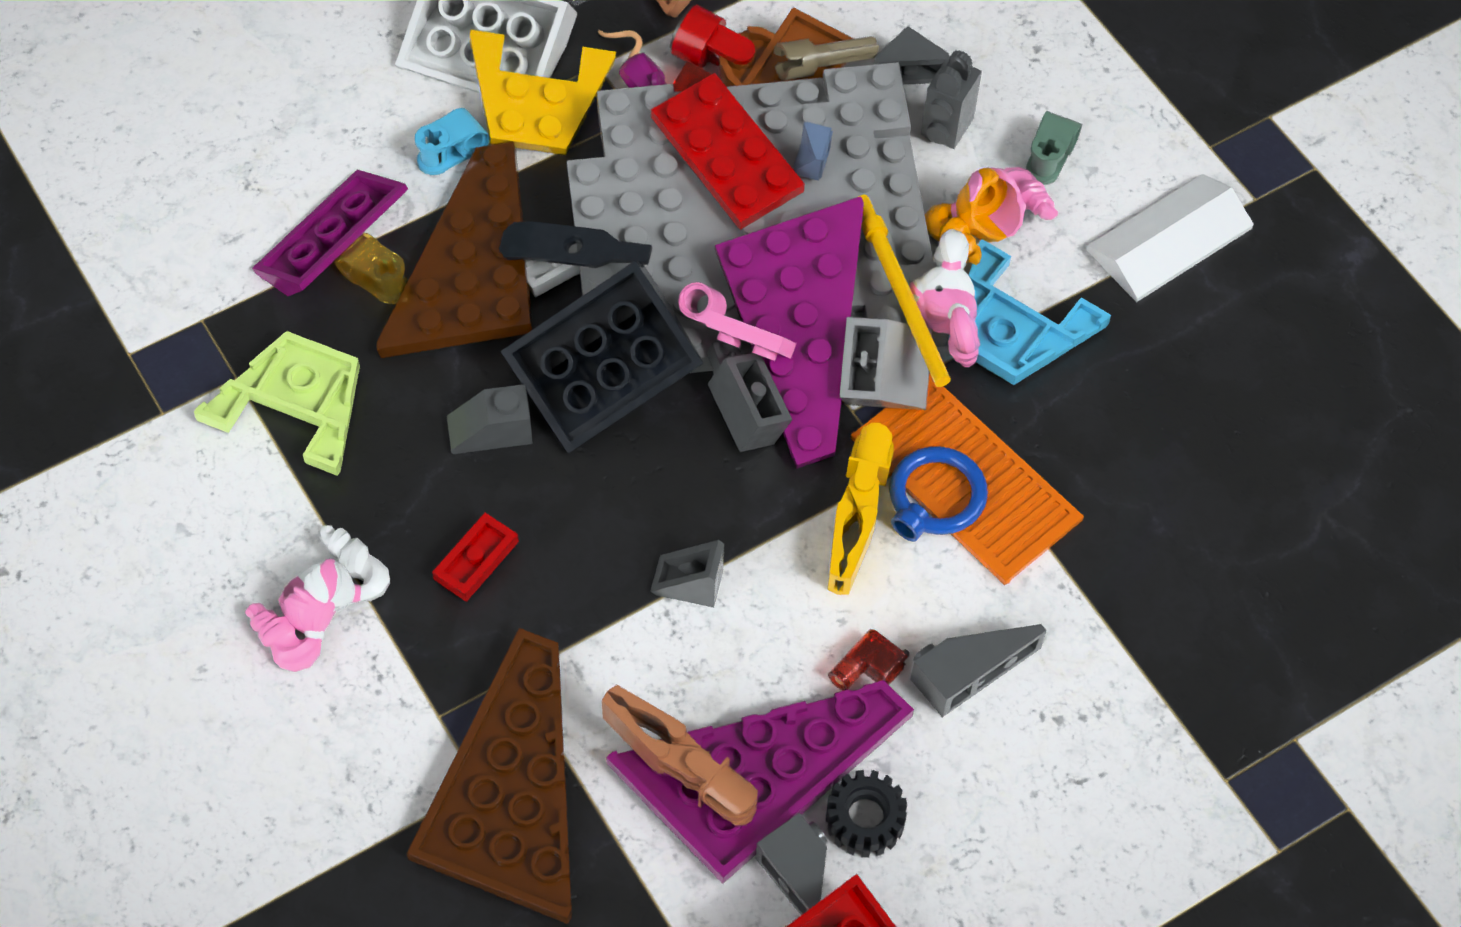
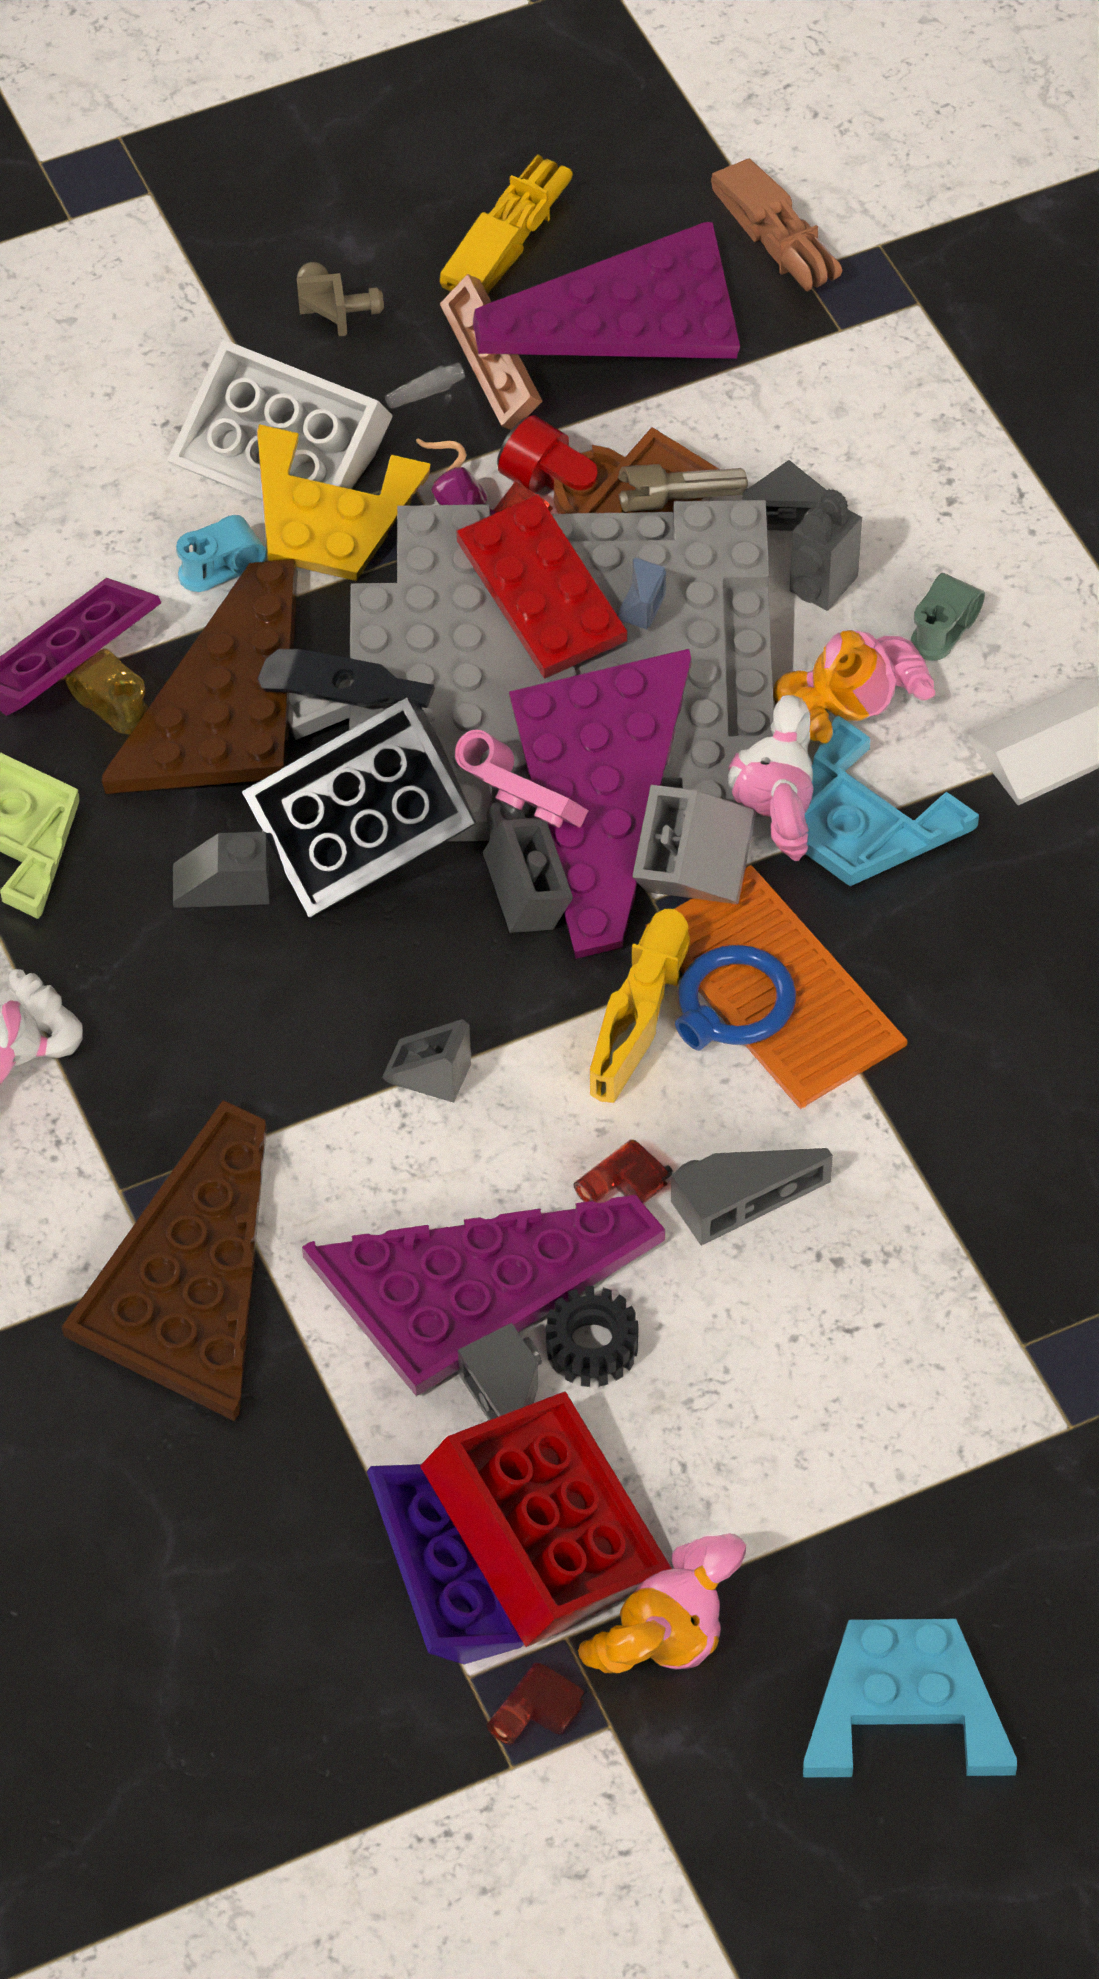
camera: 10 degrees right, 5 degrees down
red plate [432,512,519,602] -> none
nougat arm [602,685,758,826] -> none
yellow bar [858,195,951,387] -> none

